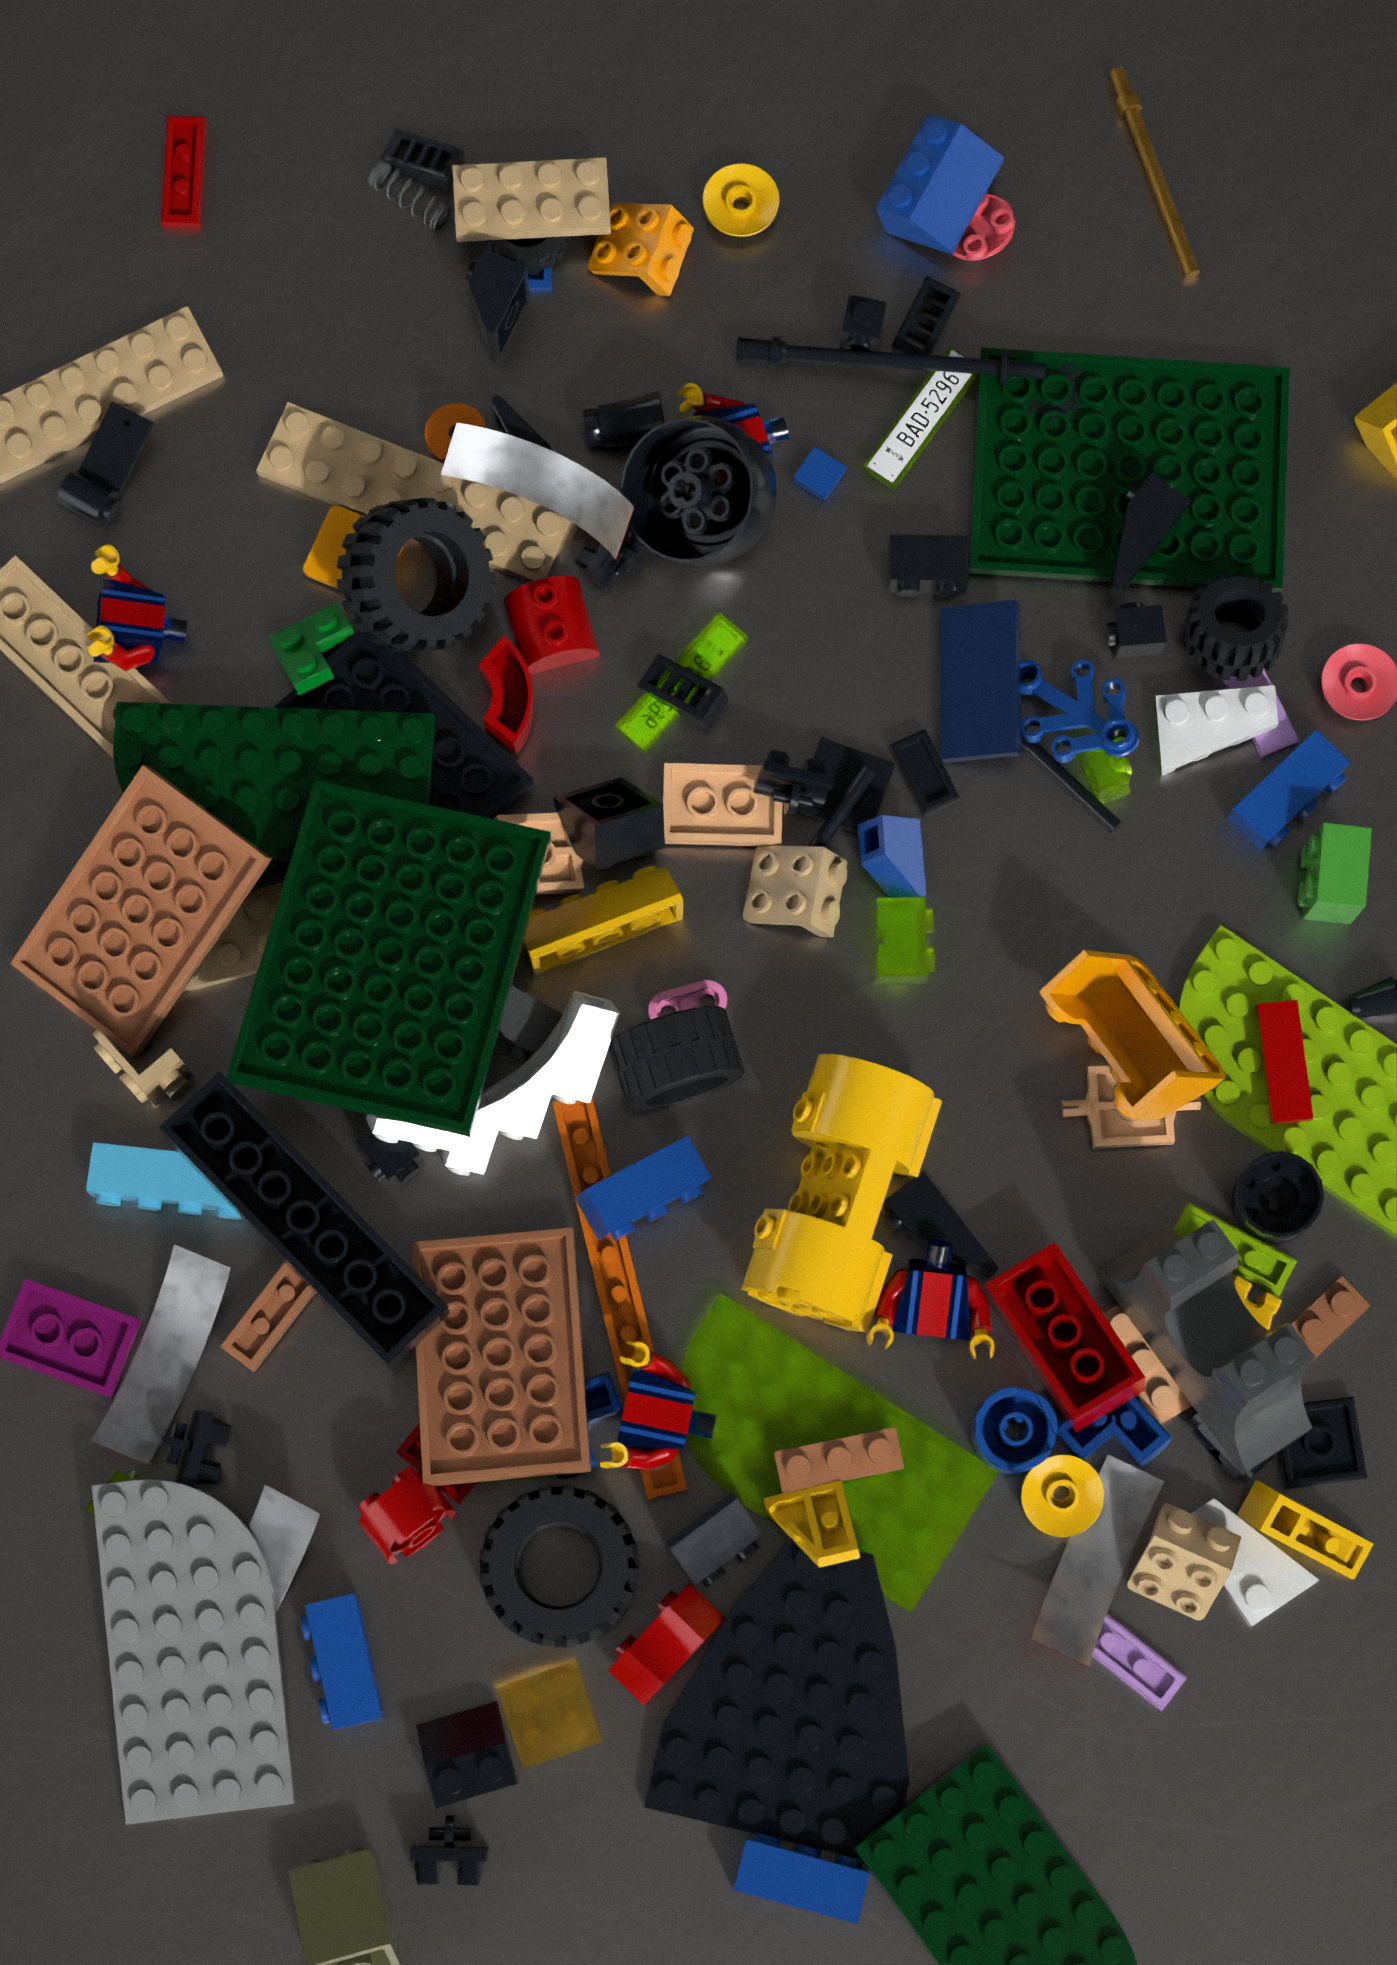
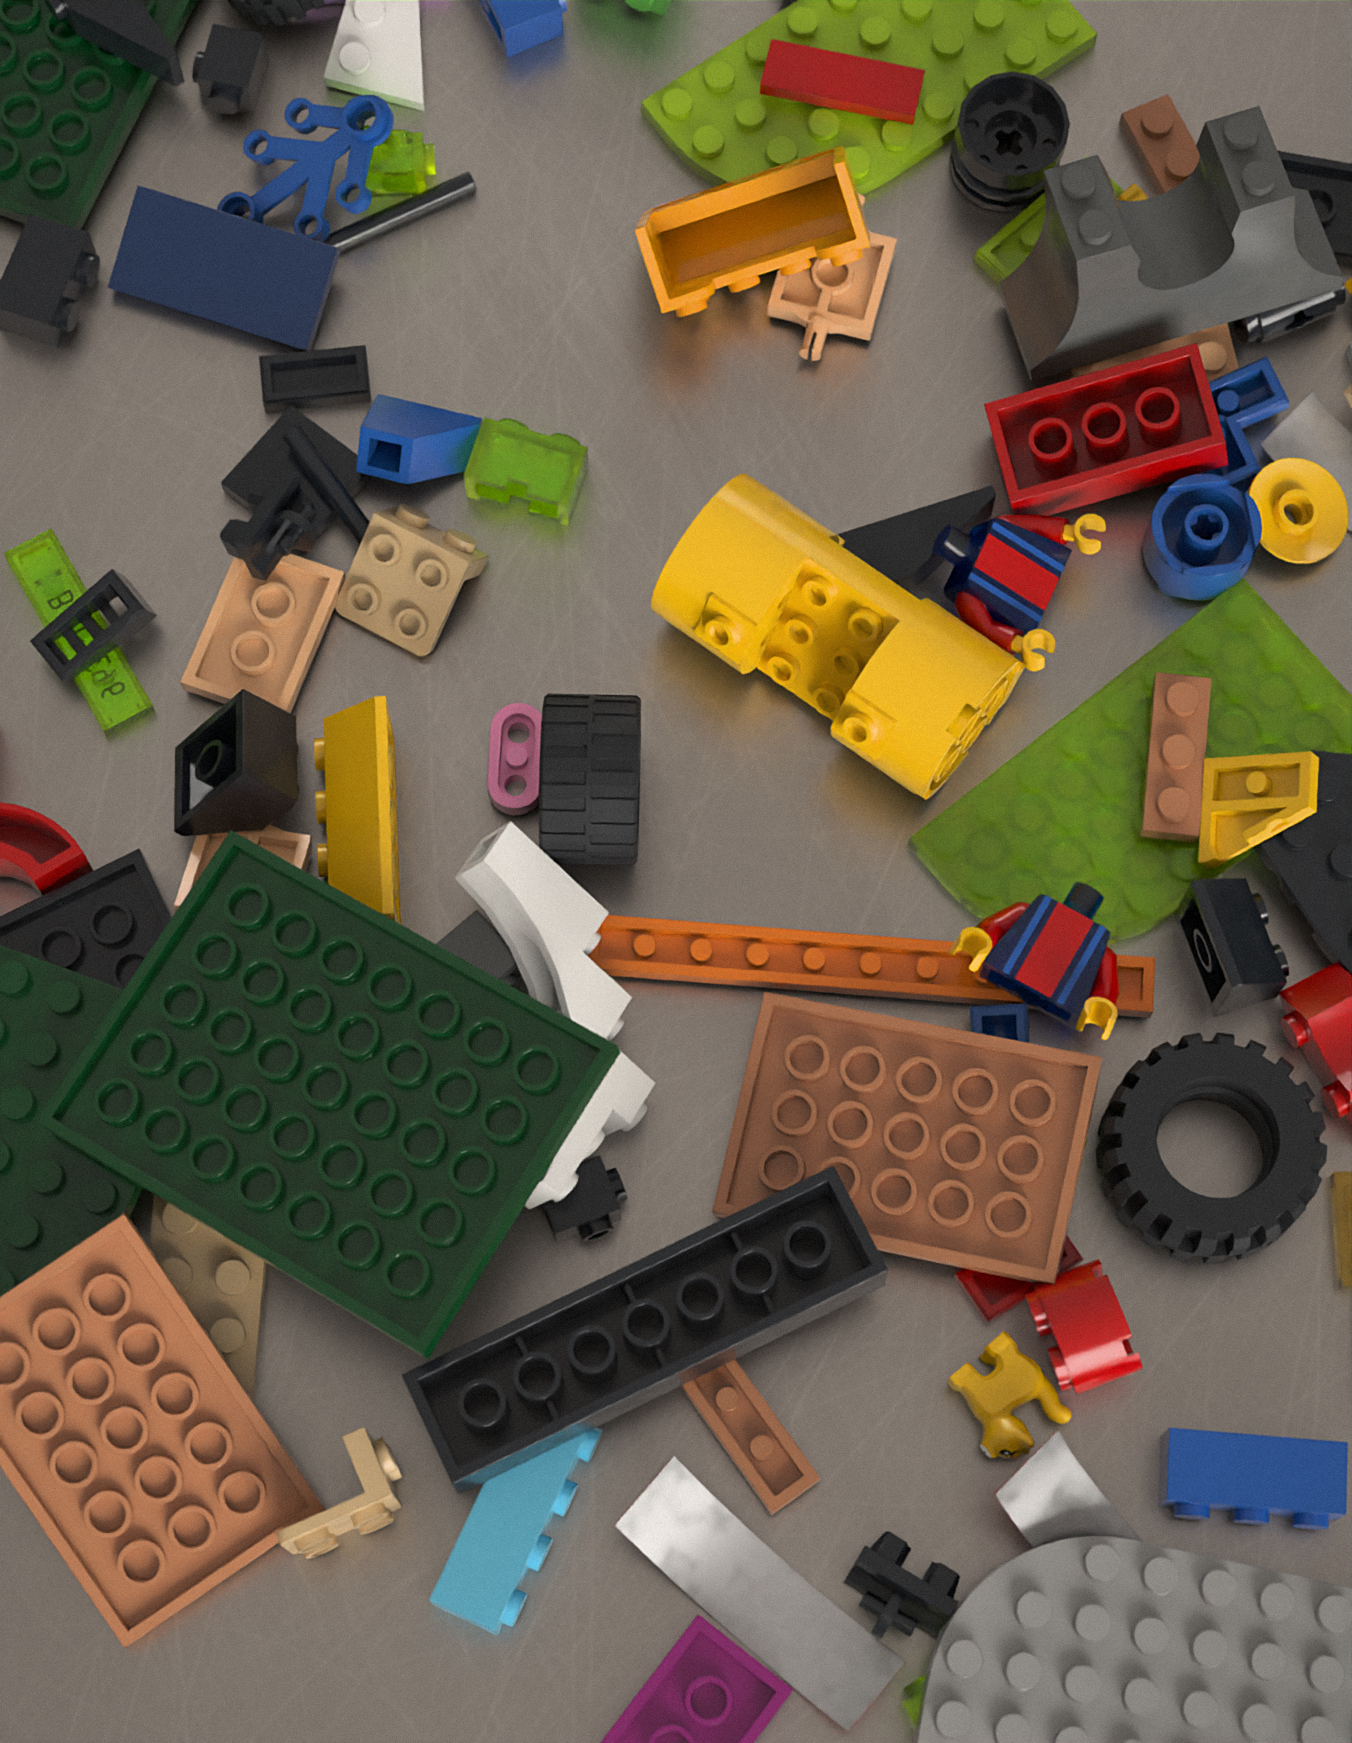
camera: 70 degrees left, 5 degrees down
blue brick [575,1135,712,1241] -> none
none -> yellow animal [947,1331,1072,1459]

